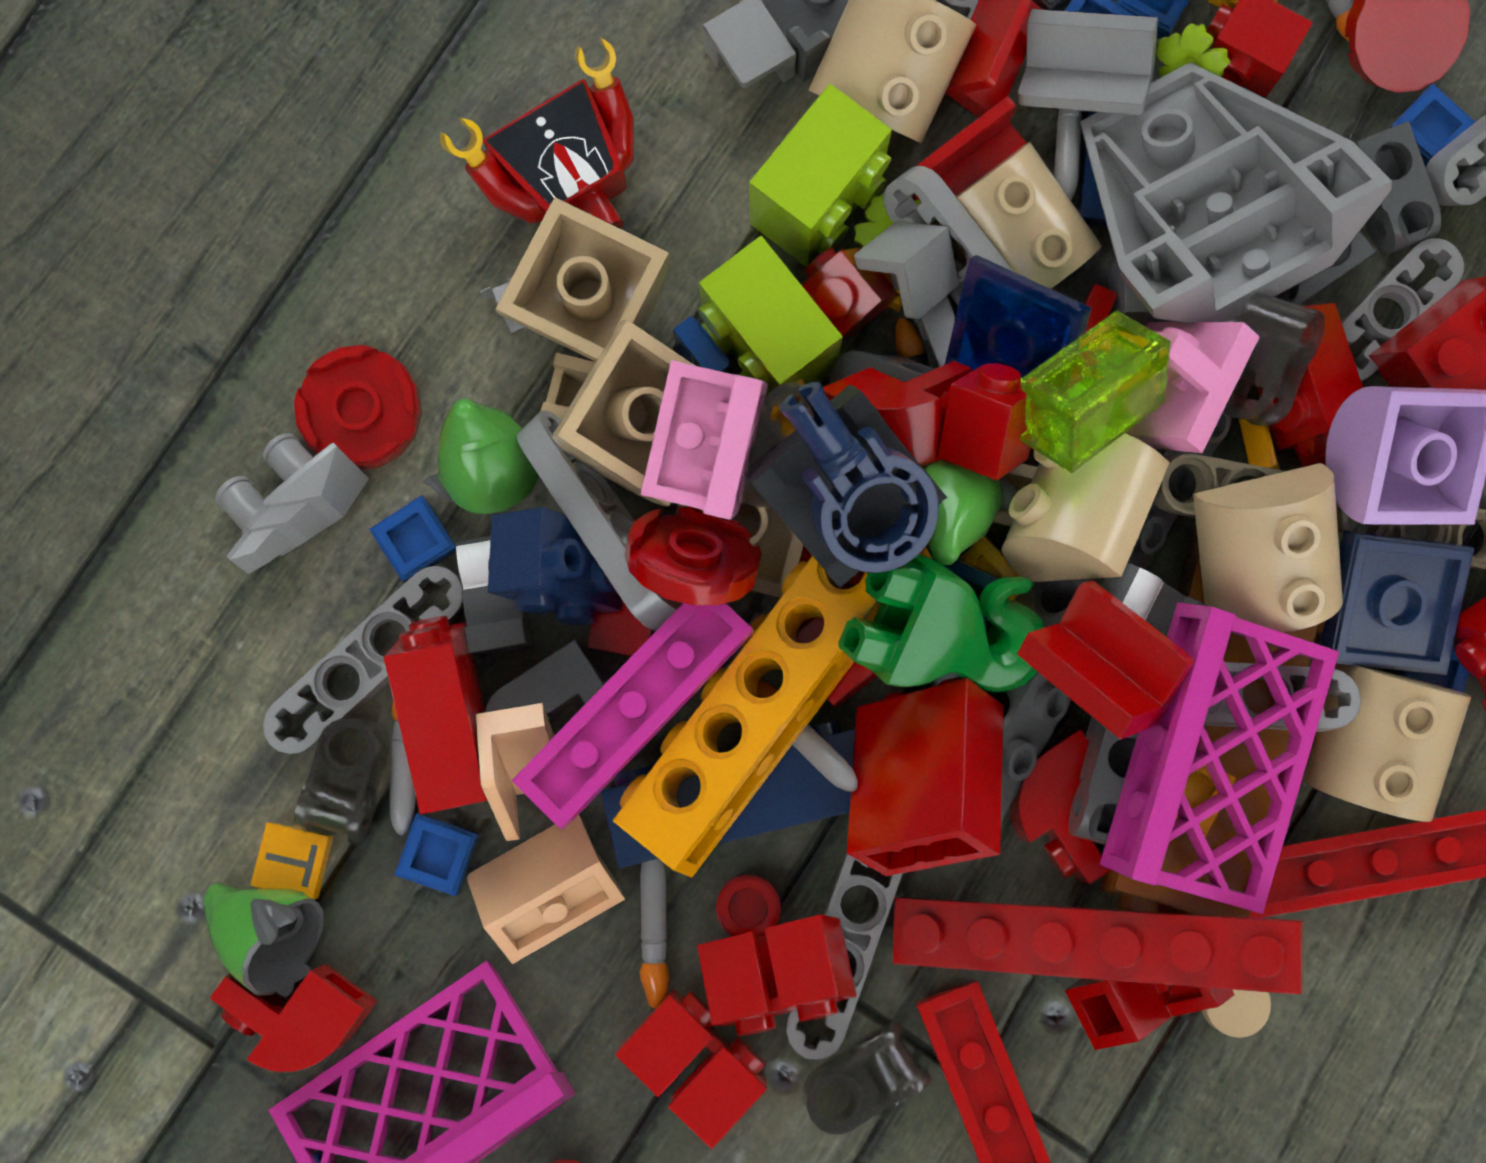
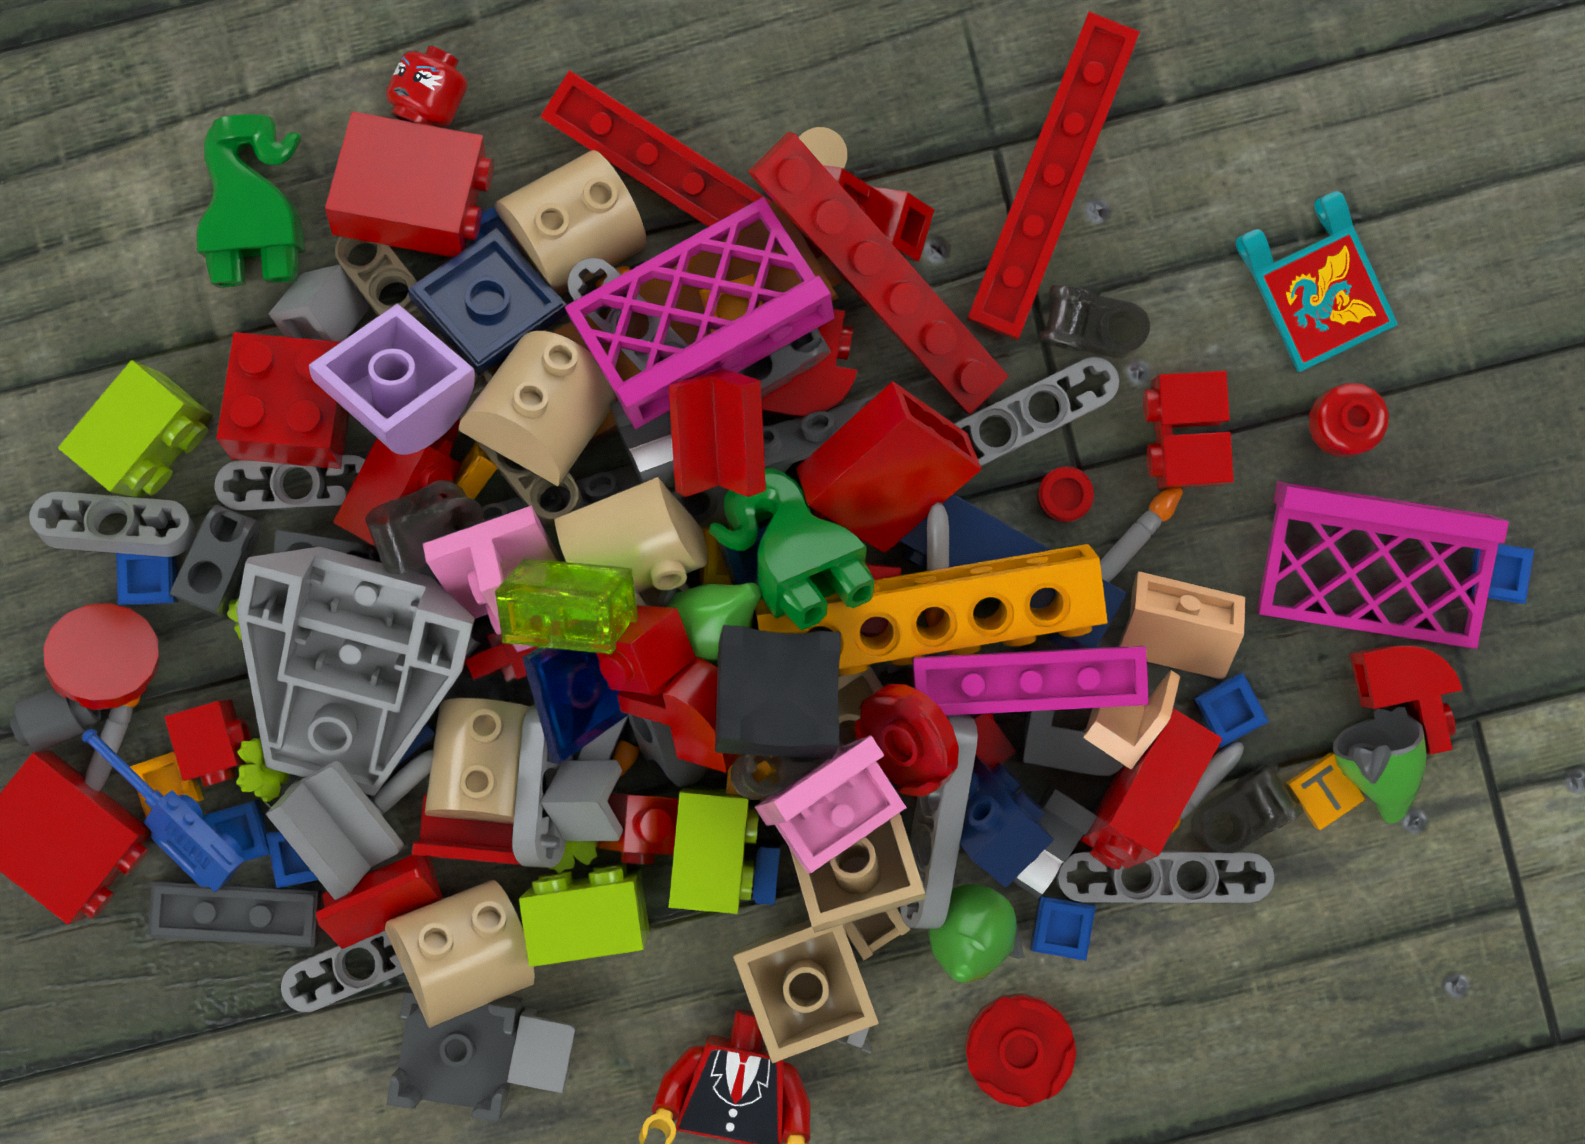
camera: 145 degrees left, 5 degrees up
light grey connector [215,433,369,574] -> none
red piece [697,914,857,1036] -> none
dark blue pin [780,382,939,573] -> none

